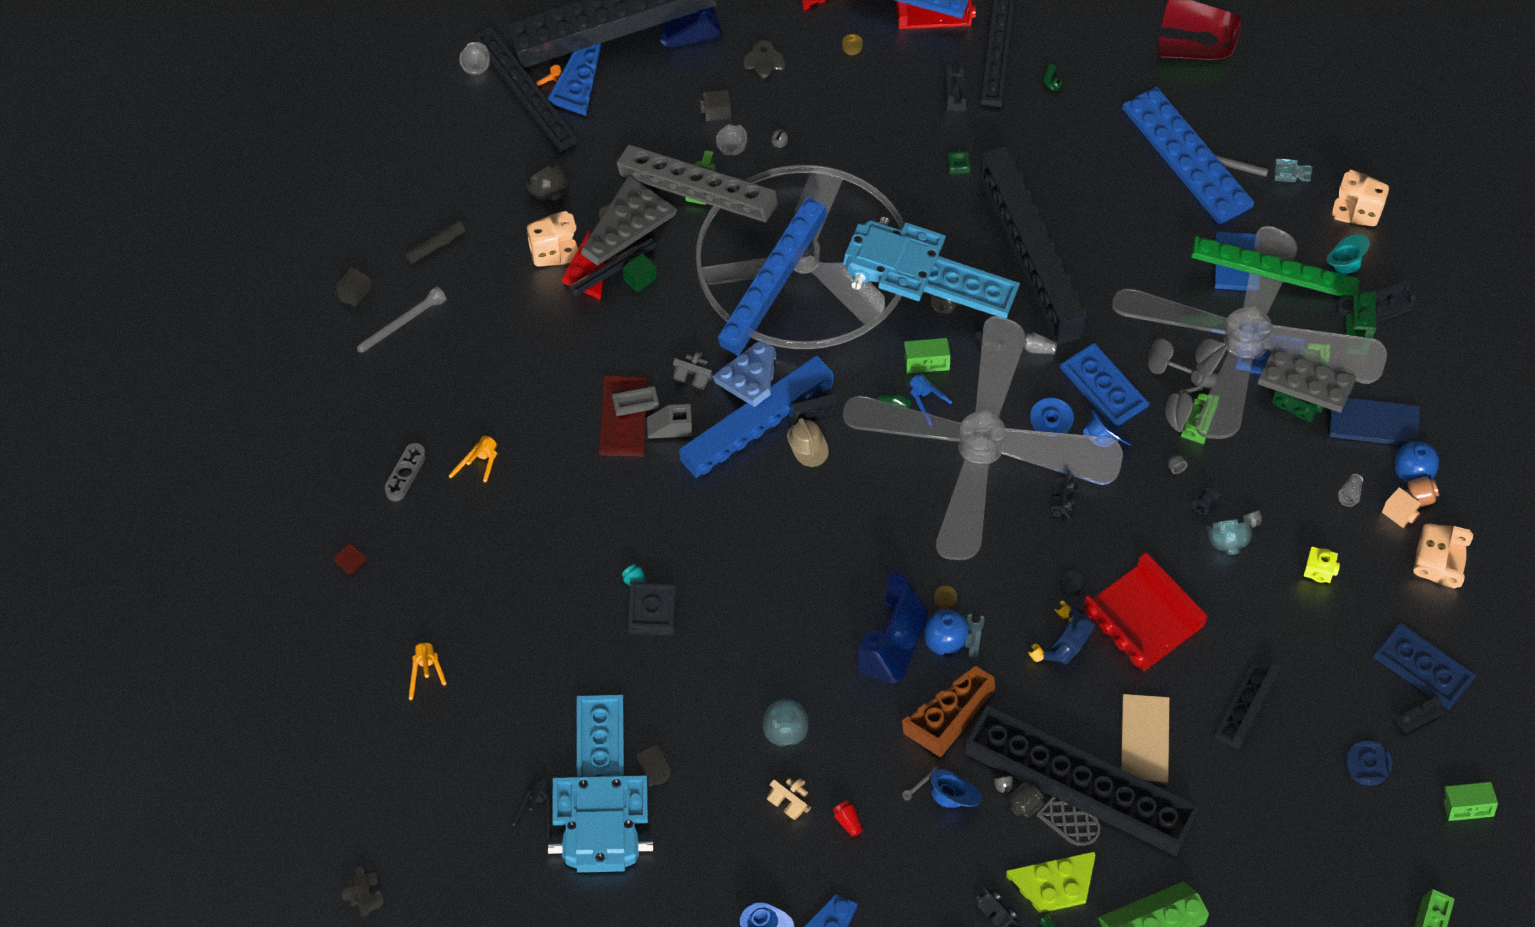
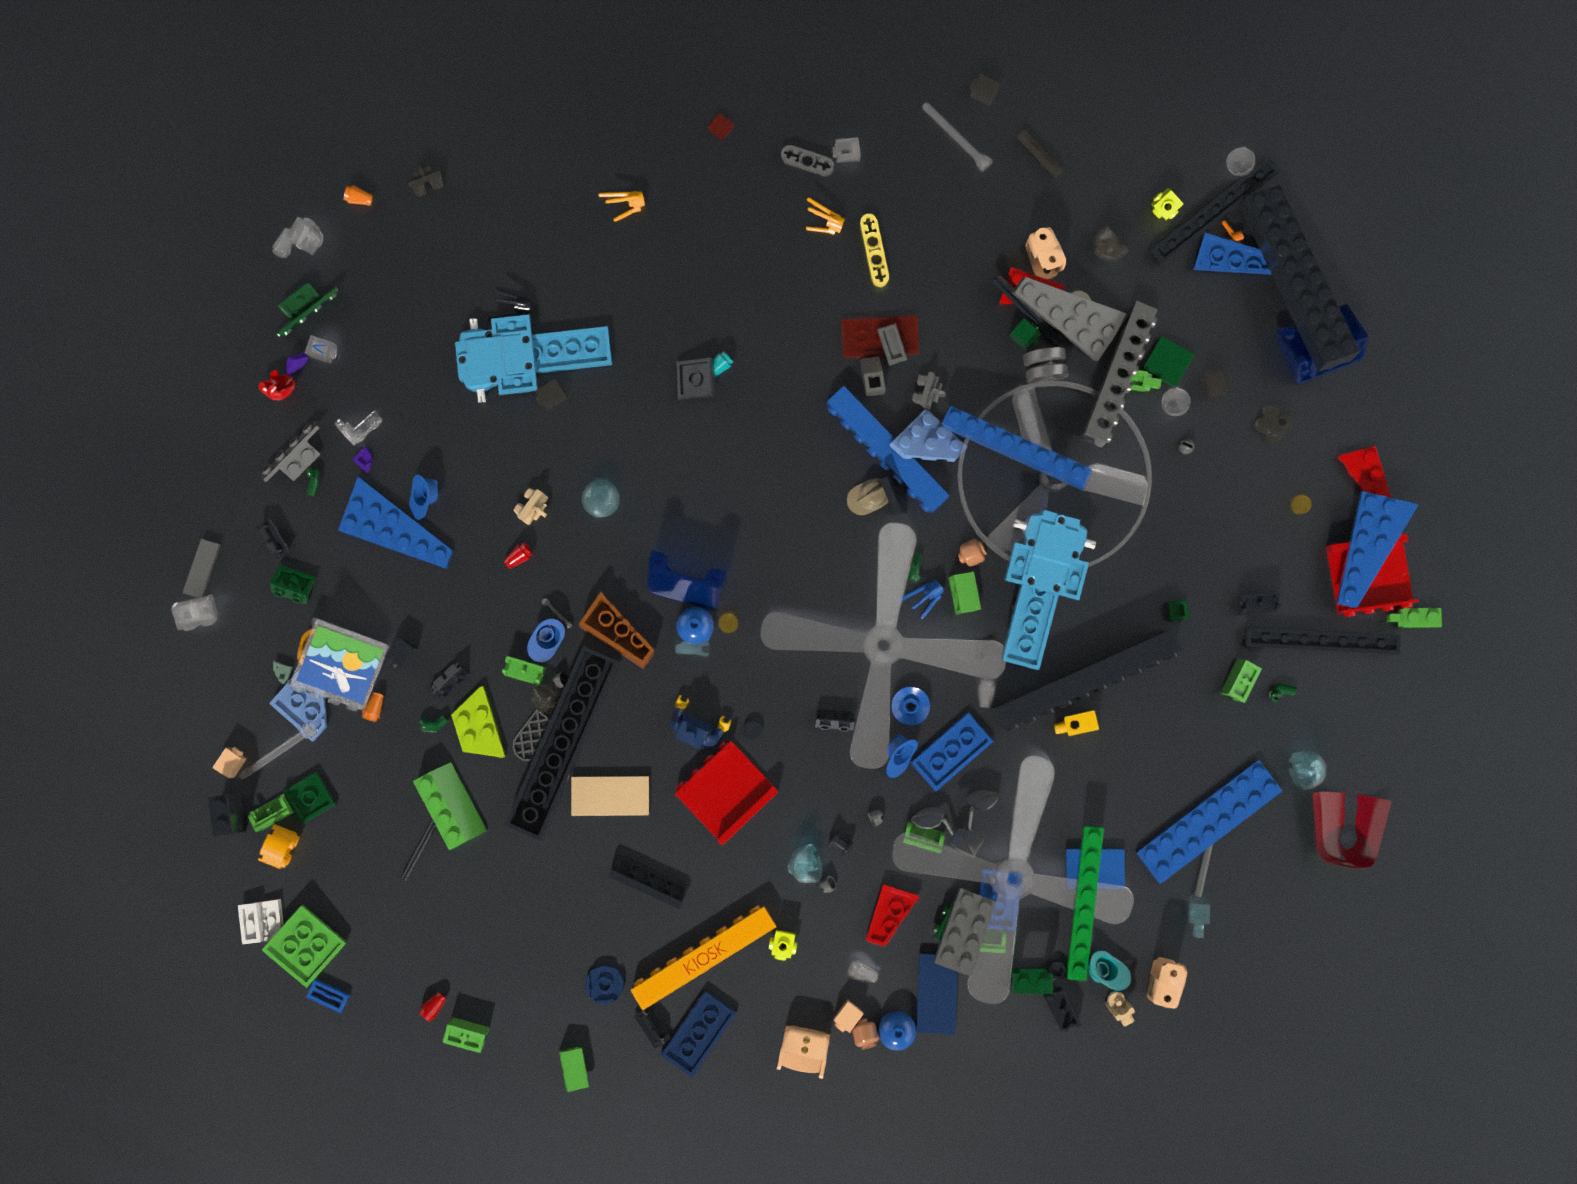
camera: 85 degrees right, 25 degrees up
none -> bright green hinge [502,656,546,686]
none -> light orange brick [631,905,776,1010]
none -> clear brick [832,137,860,163]
none -> light yellow beam [860,214,889,287]
none -> red wing [866,884,920,947]
none -> nougat head [958,538,988,567]
none -> flat silver wheel [1023,347,1069,384]
none -> yellow torso [1054,710,1099,736]
none -> tan hips [1105,991,1135,1026]
none -> dark green tile [1142,336,1194,388]
none -> neon yellow brick [1151,188,1183,220]
none -> bright green hinge [1220,659,1262,703]
none -> clear light blue cylinder [1289,750,1327,790]

